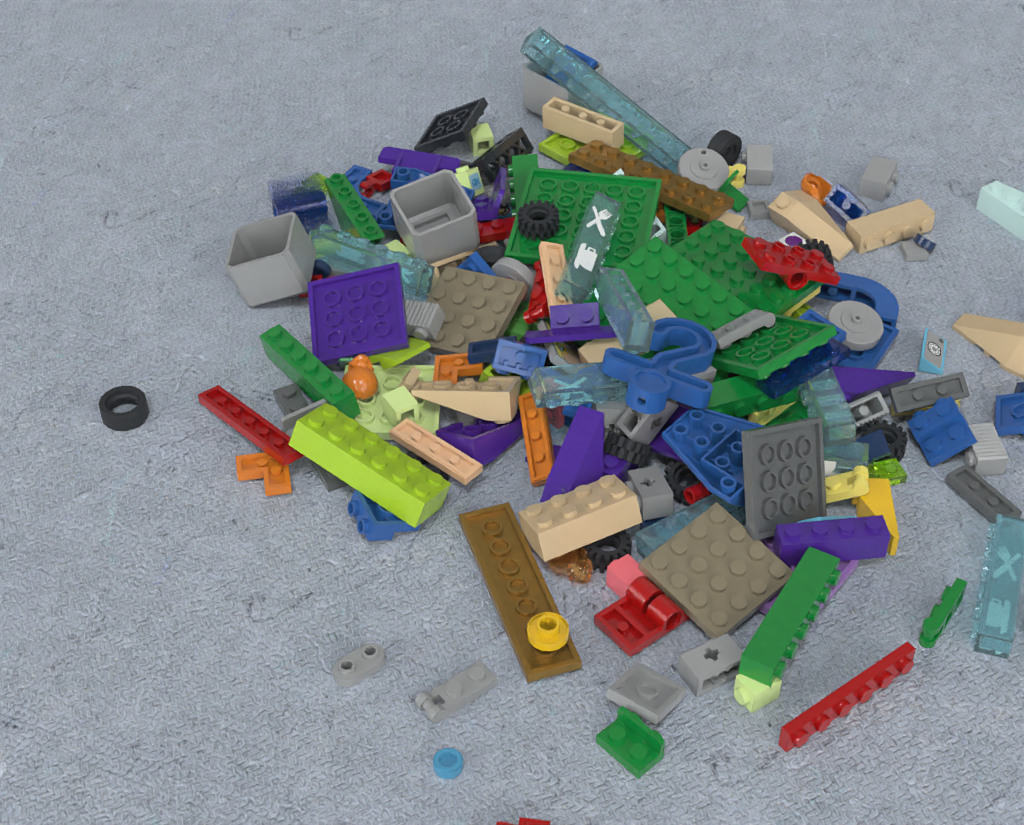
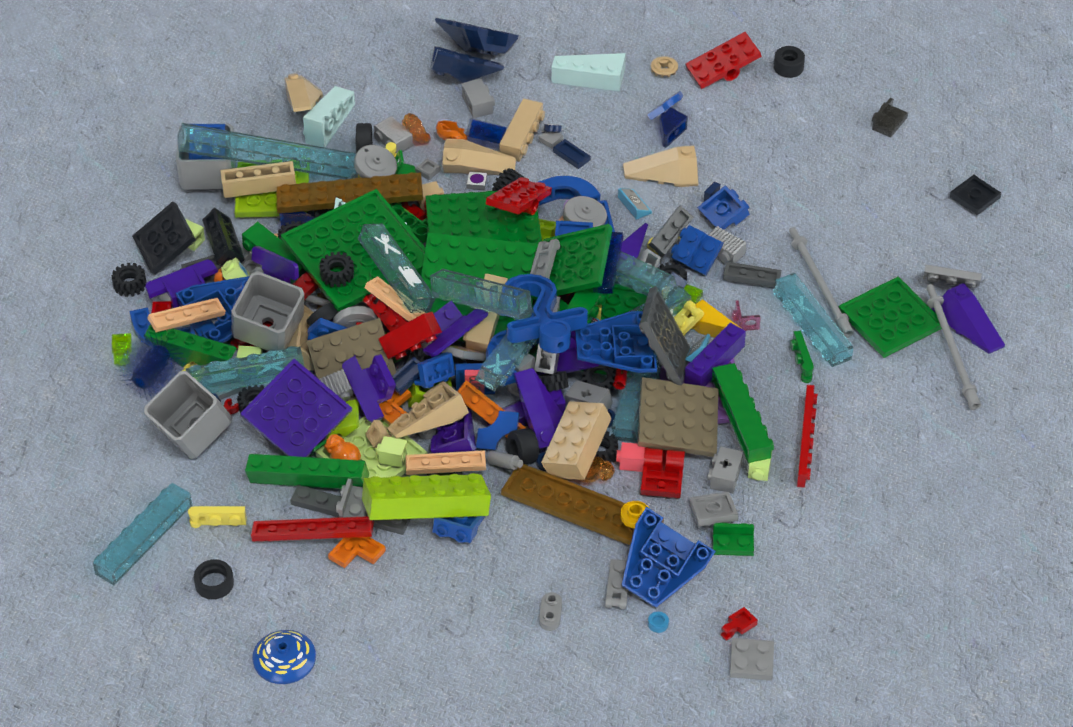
camera: 45 degrees left, 5 degrees up
none -> clear light blue brick [93,483,193,585]
none -> black tyre [111,263,147,297]
none -> light nougat tile [148,298,226,332]
none -> light yellow plate [188,506,247,528]
none -> blue dish [253,630,316,684]
none -> tan wedge [284,73,323,112]
none -> light aqua wedge [303,86,355,149]
none -> dark purple plate [342,354,396,423]
none -> red brick [378,312,442,360]
none -> clear orange hair [402,113,431,143]
none -> dark blue wedge [430,46,504,83]
none -> dark blue wedge [435,18,519,56]
none -> blue tile [476,411,520,450]
none -> light grey cylinder [487,450,523,470]
none -> black tyre [506,428,539,464]
none -> dark blue tile [553,139,591,169]
none -> blue wedge [621,507,715,608]
none -> clear pink bracket [732,300,761,331]

